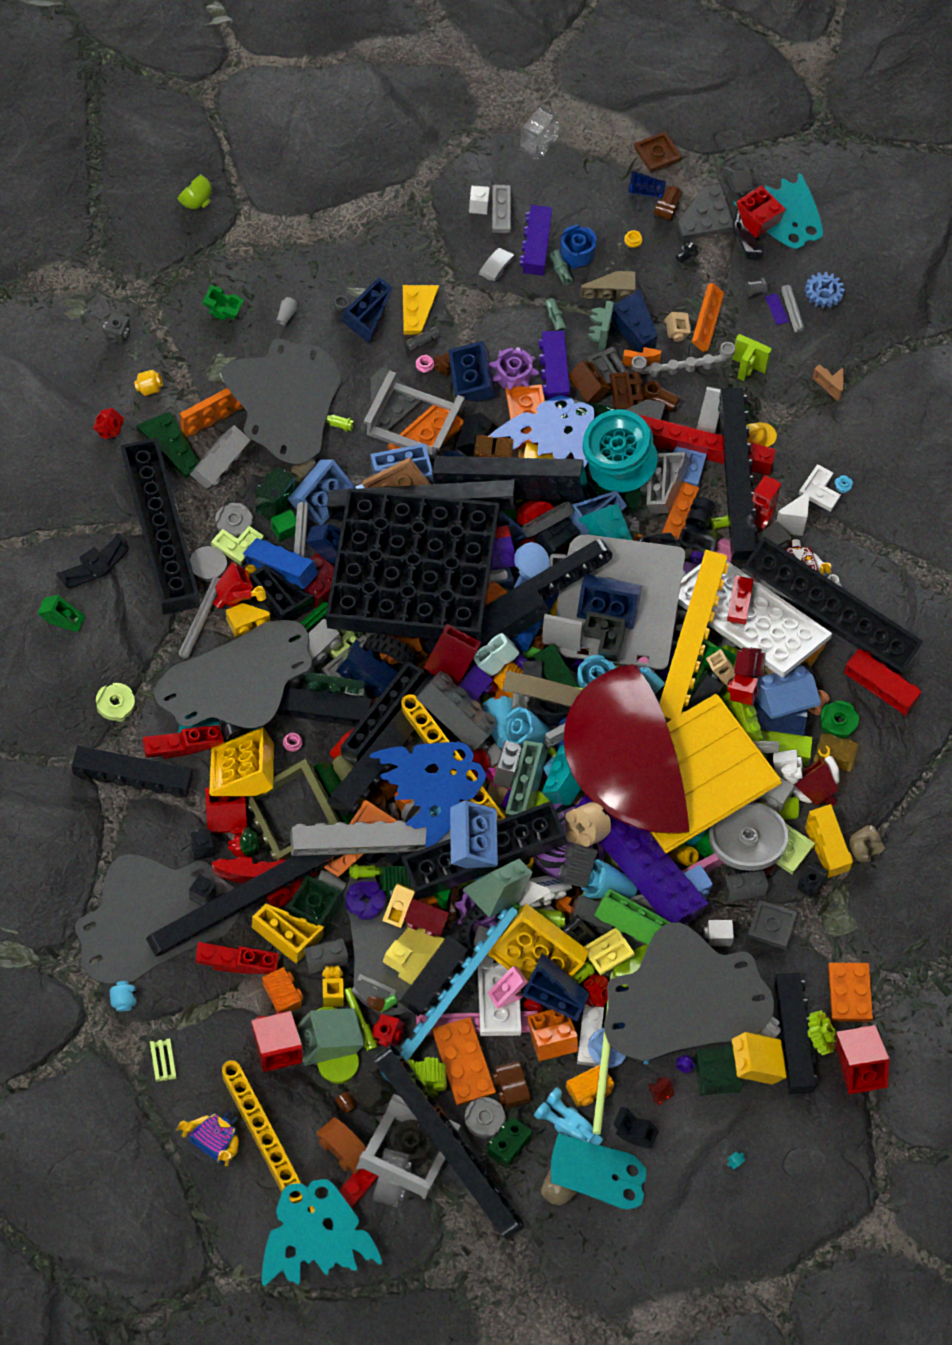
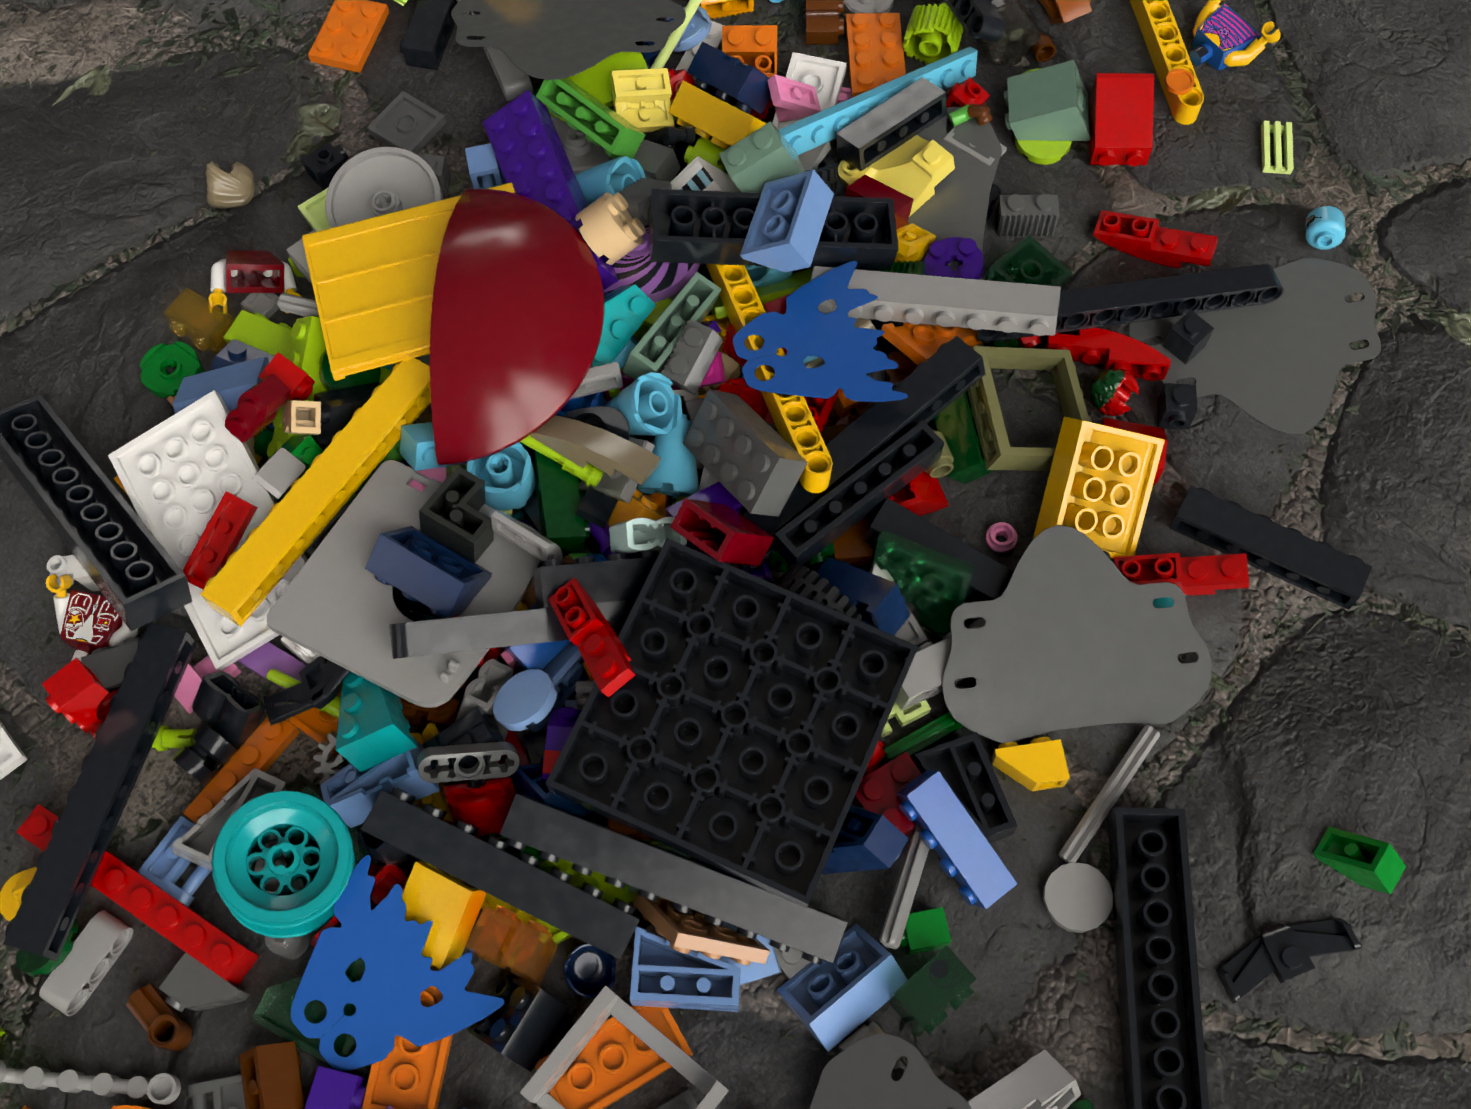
camera: 155 degrees left, 5 degrees up
yellowish green plate [96,683,135,722] -> none
yellowish green plate [211,526,264,565] -> none
red torso [213,562,266,609] -> none
light grey tile [215,503,253,538] -> none
yellow wedge [252,904,324,964] -> none
orange brick [262,967,303,1012] -> none
yellow brick [322,965,344,1007] -> none
lime pin [344,988,378,1051] -> none
reddish brown plate [609,372,646,410] -> none
dark purple plate [688,551,704,565] -> none
white brick [703,920,733,946] -> none
white brick [773,750,803,784] -> none
white slope [776,492,809,536] -> none
yellow wedge [805,804,853,878] -> none
red brick [844,649,922,716] -> none
none -> light grey slope [252,448,306,499]
none -> red slope [548,578,636,698]
none -> orange piece [1165,69,1194,95]

